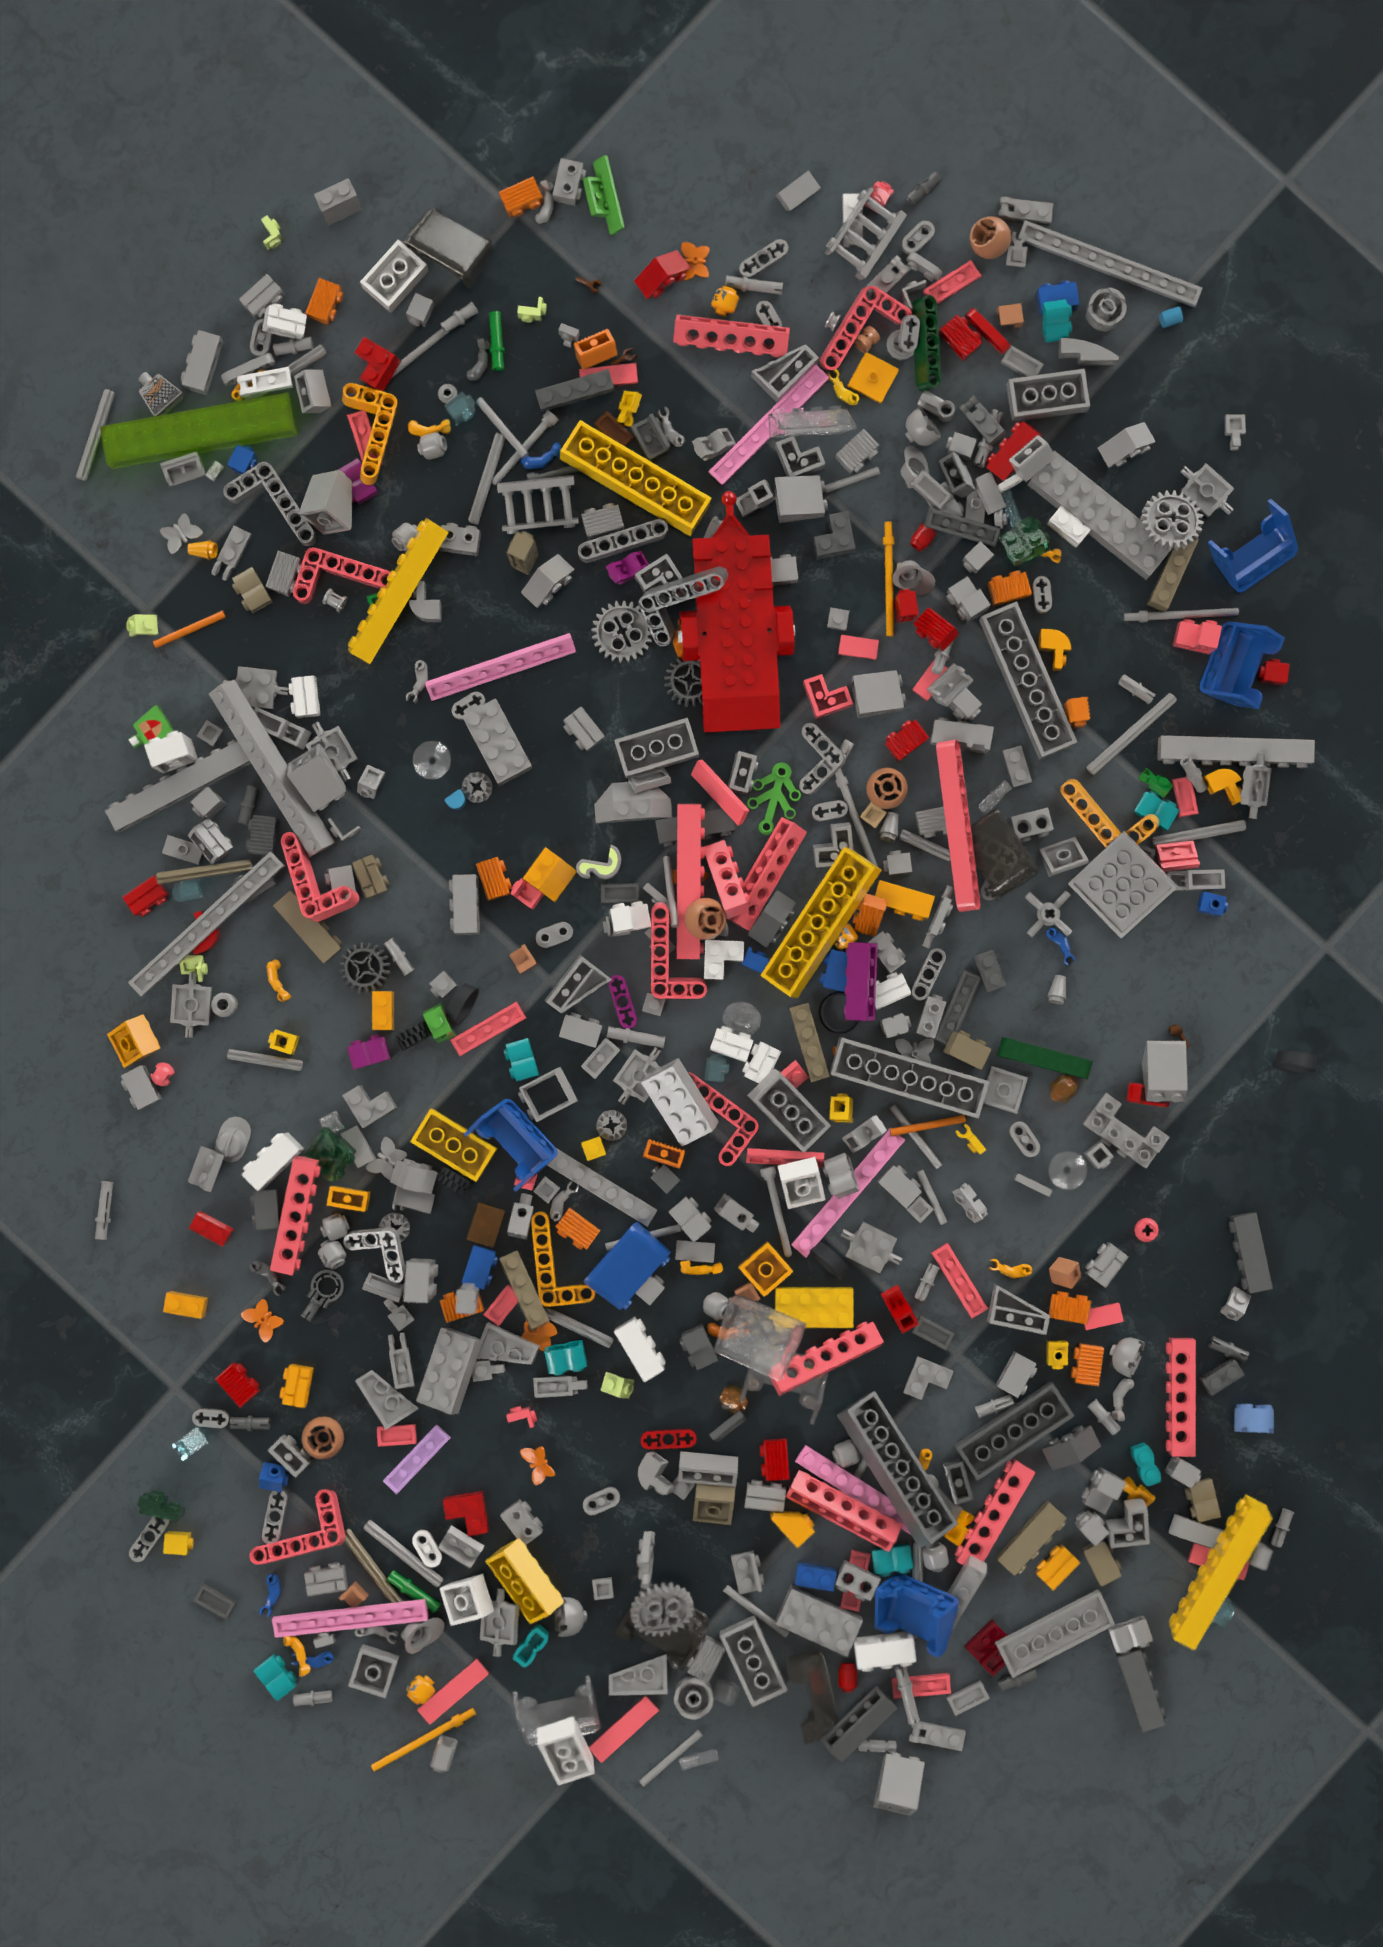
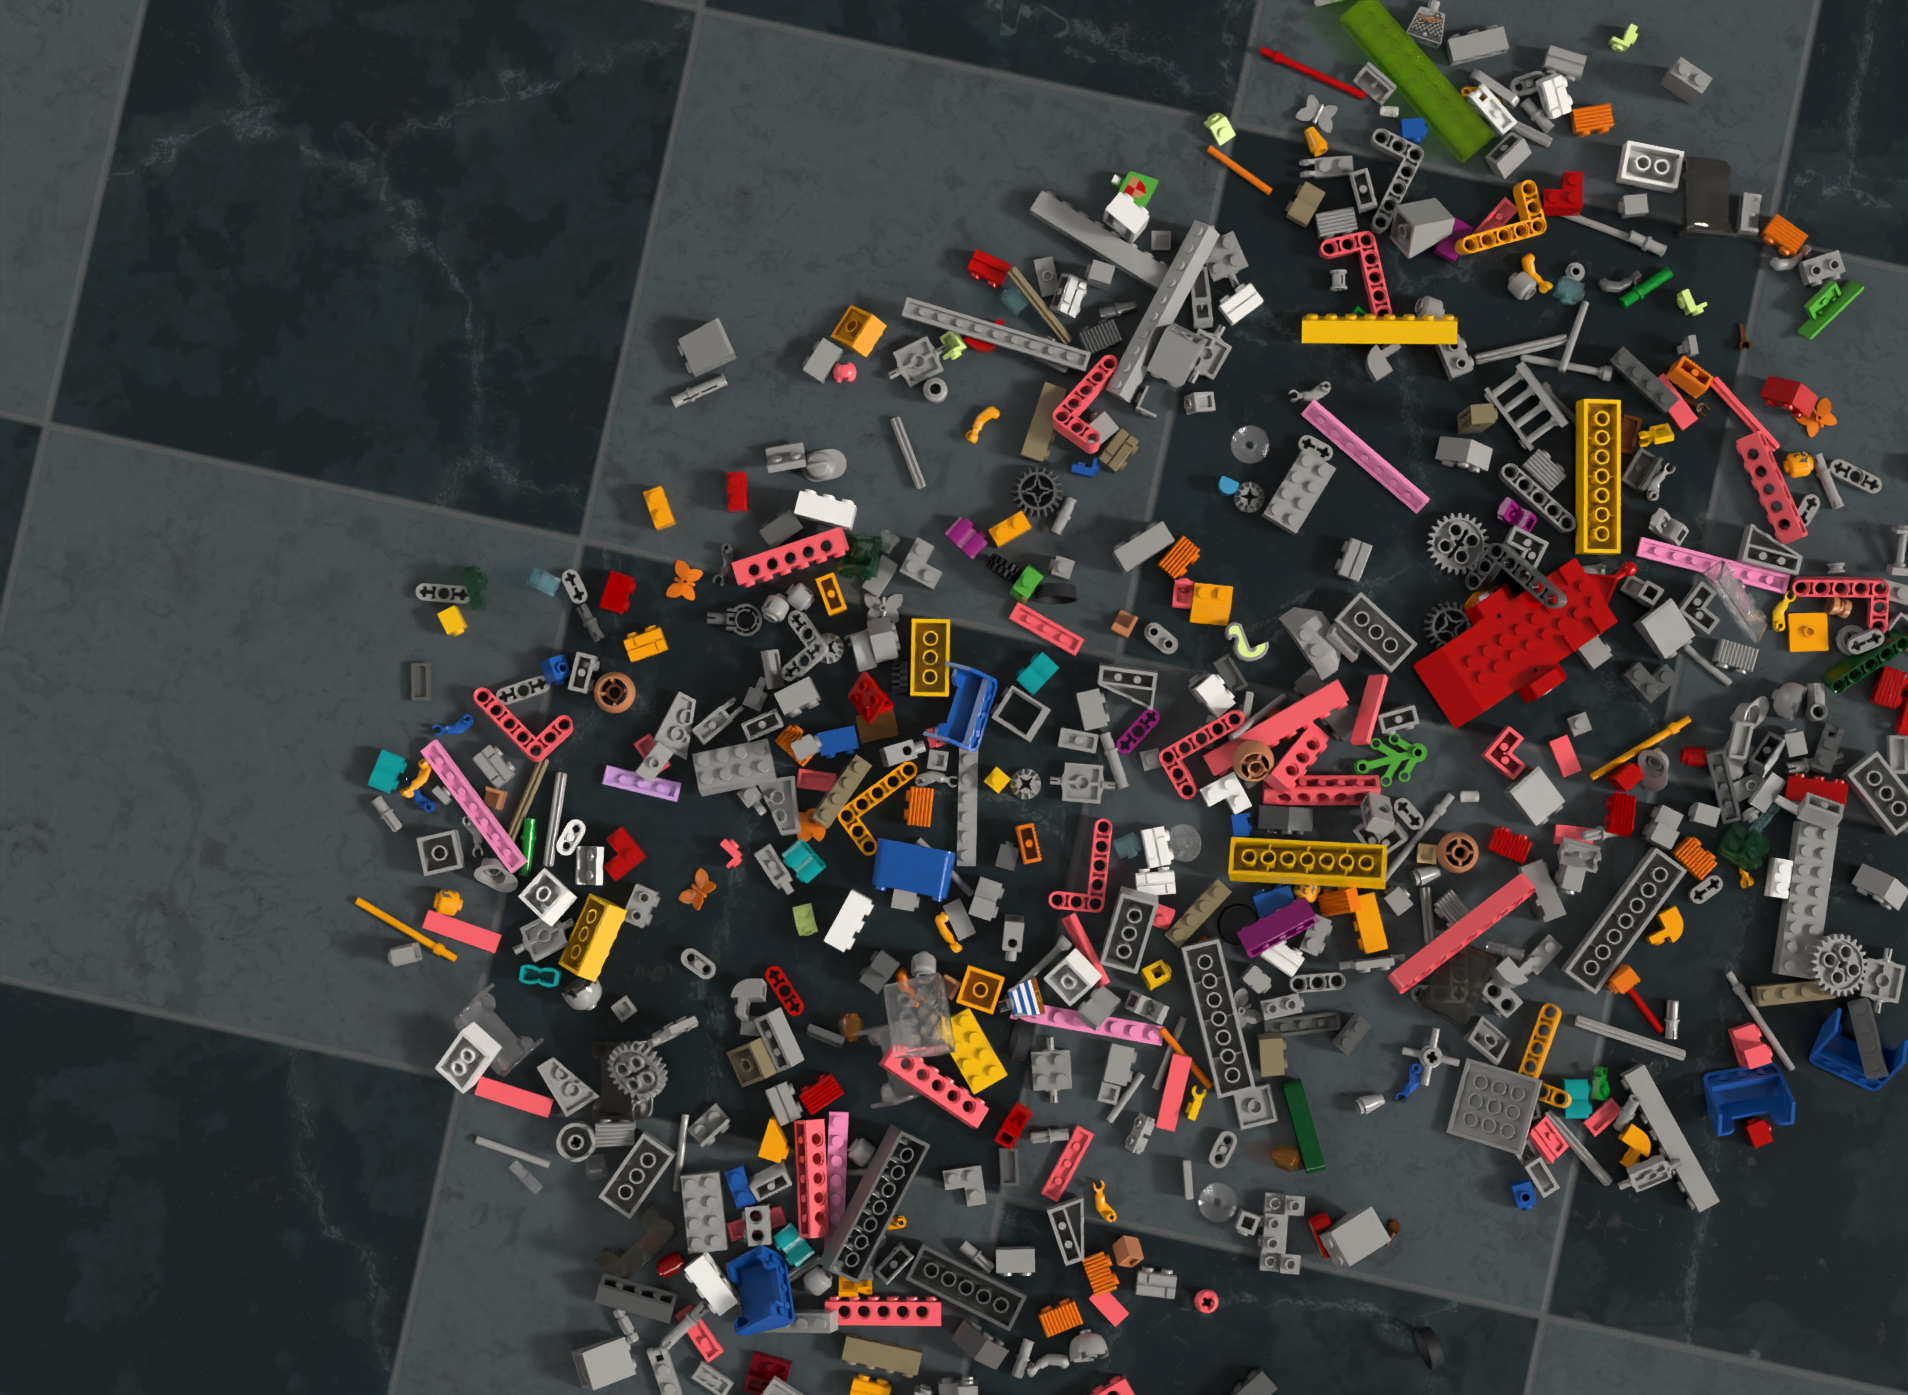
camera: 60 degrees right, 0 degrees up
yellow brick [268,1029,300,1055] -> none
blue arm [521,442,561,469] -> none
light grey axle [544,1307,613,1348] -> none
brick [641,1058,719,1147] -> none
light grey beam [799,723,846,795] -> none
yellow brick [1046,1341,1068,1369] -> none
none -> light grey plate [635,741,674,783]
none -> light grey slope [677,318,737,377]
none -> light grey brick [741,708,785,742]
none -> light grey brick [749,1160,792,1202]
none -> red bracket [847,672,894,724]
none -> torso [998,978,1046,1018]
none -> blue bracket [1070,457,1100,479]
none -> coral tile [1156,1053,1192,1132]
none -> red bar [1259,46,1366,100]
none -> light grey brick [1349,168,1378,214]
none -> light grey brick [1360,791,1395,836]
none -> light grey brick [1488,956,1536,988]
none -> red bar [1627,987,1664,1034]
none -> coral axle [1710,377,1780,452]
none -> light grey hinge [1736,192,1762,236]
none -> dark grey brick [1847,998,1889,1080]

